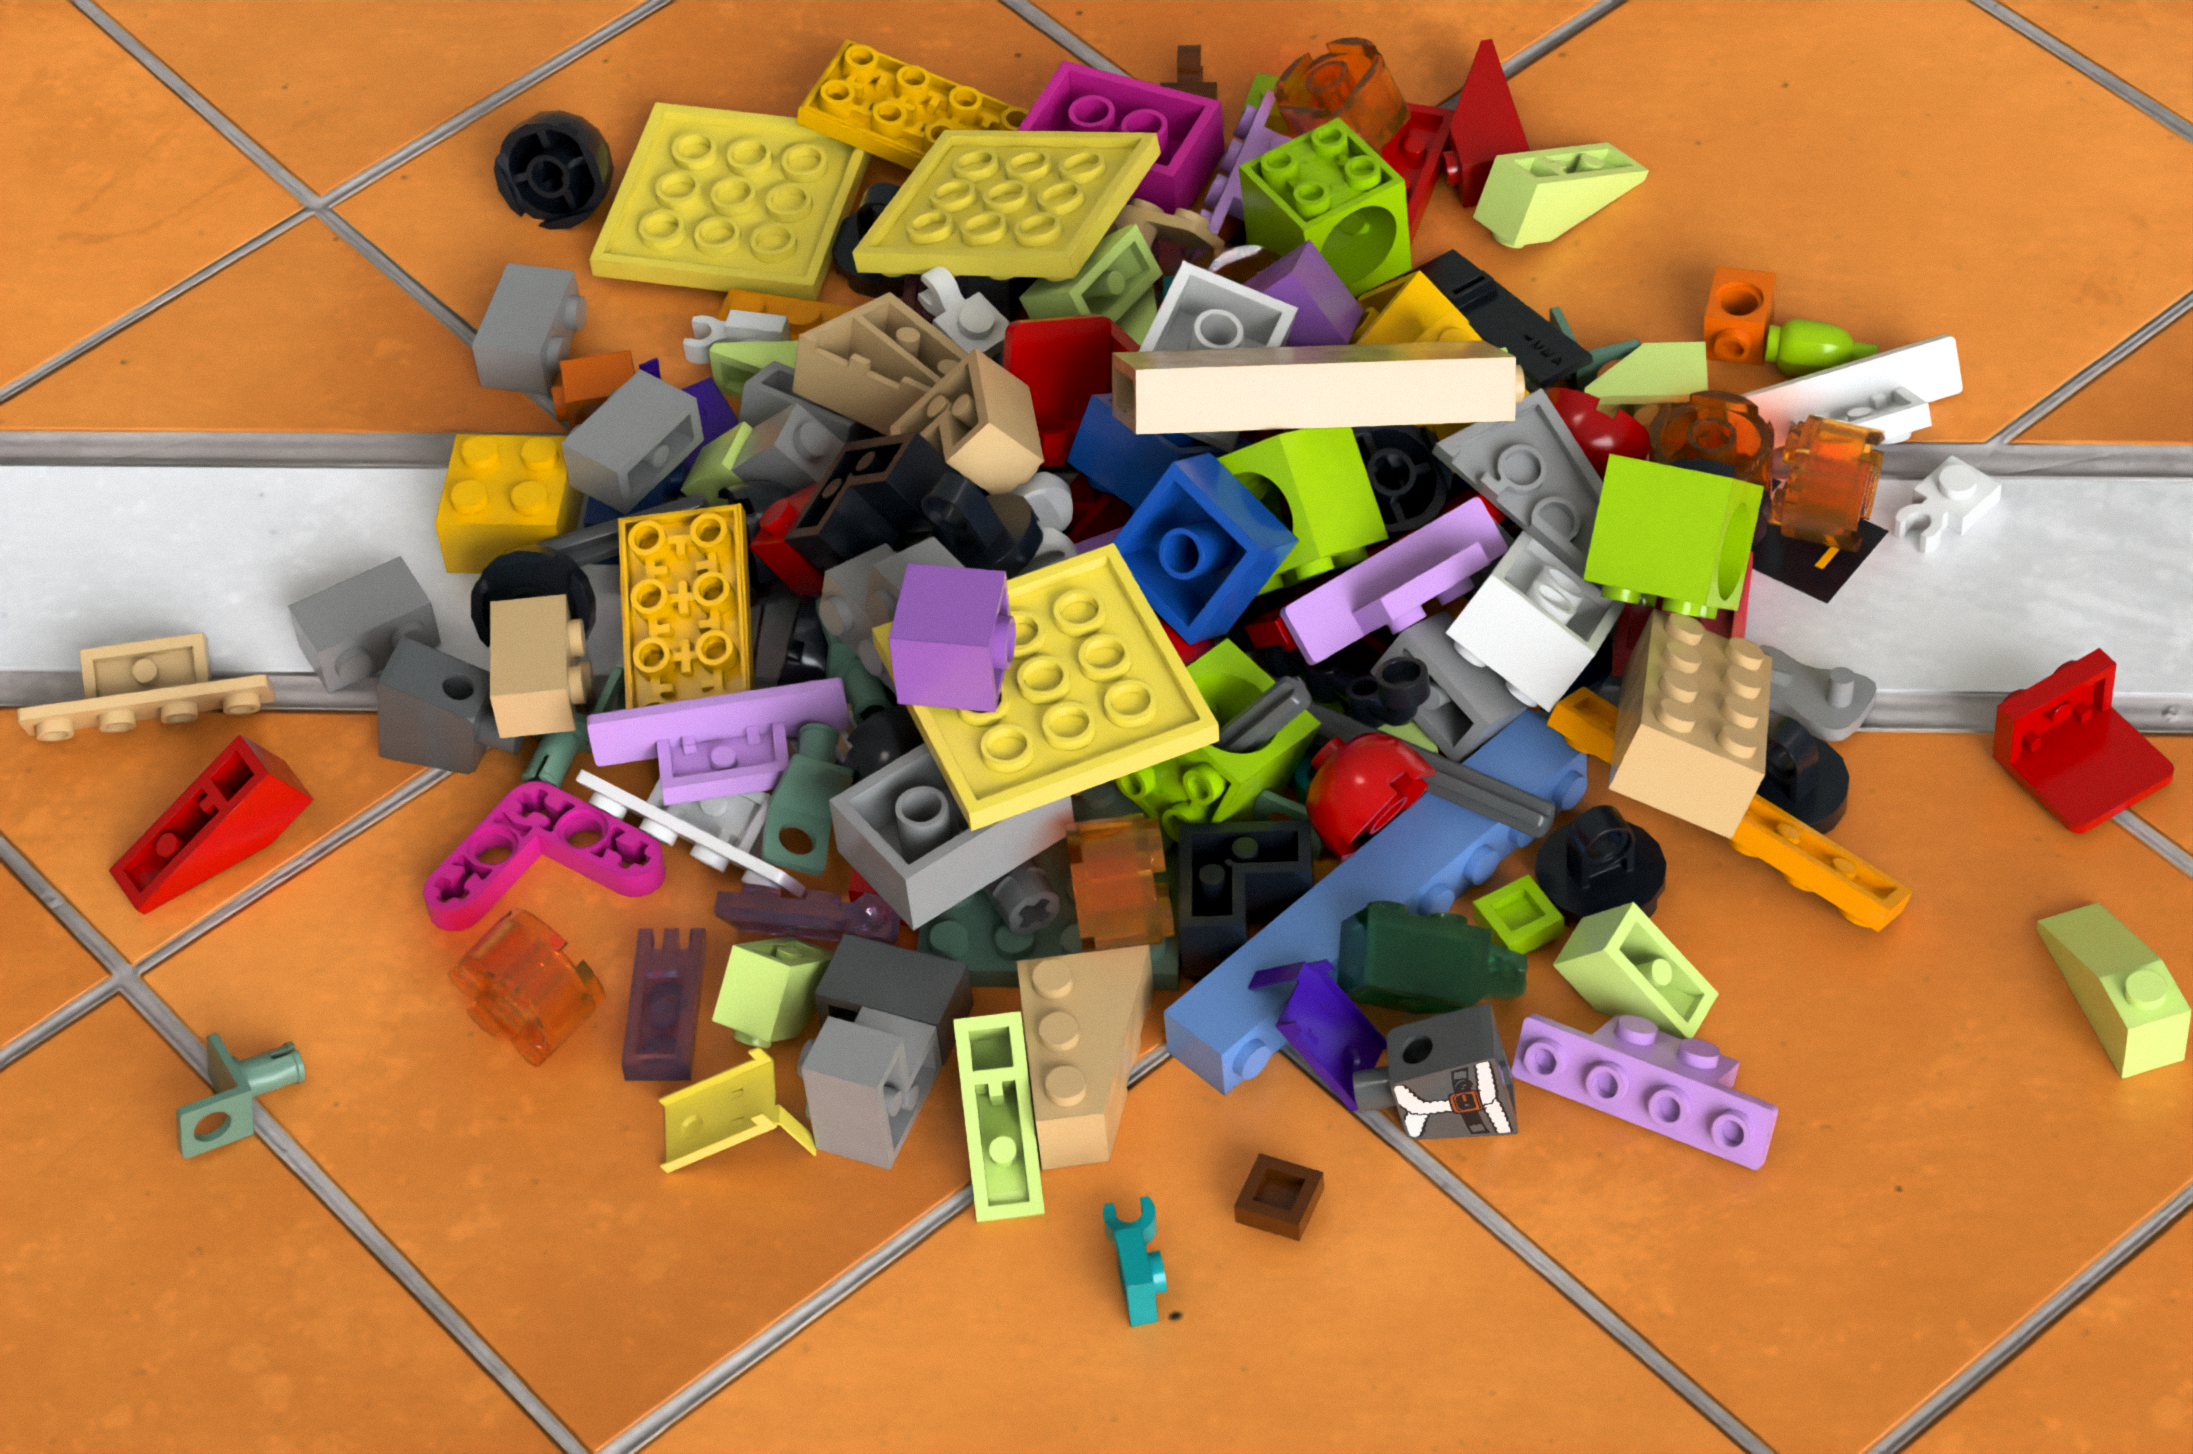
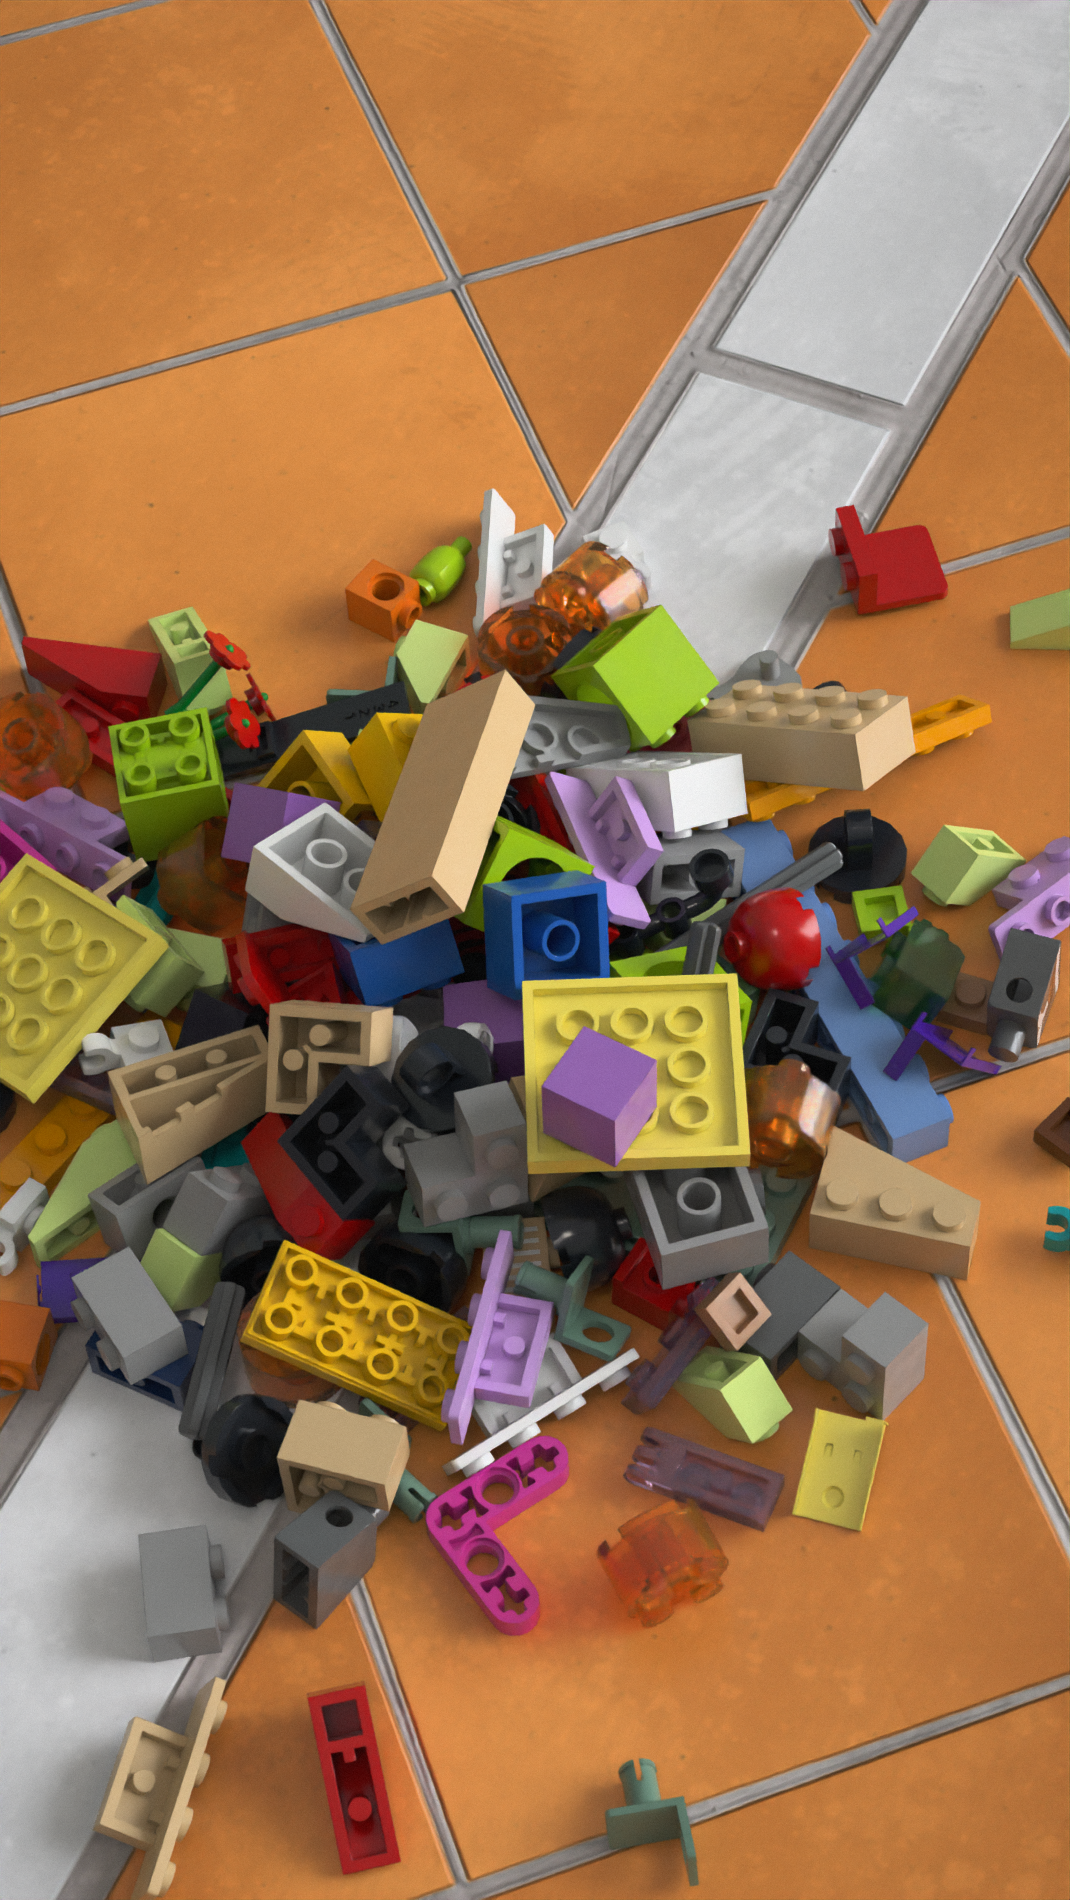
camera: 70 degrees left, 5 degrees up
yellow brick [435,434,585,574] -> none
yellowish green slope [953,1011,1045,1223] -> none
none -> red plant [164,630,276,750]
none -> medium nougat plate [694,1272,772,1351]
none -> dark purple piece [825,906,919,1010]

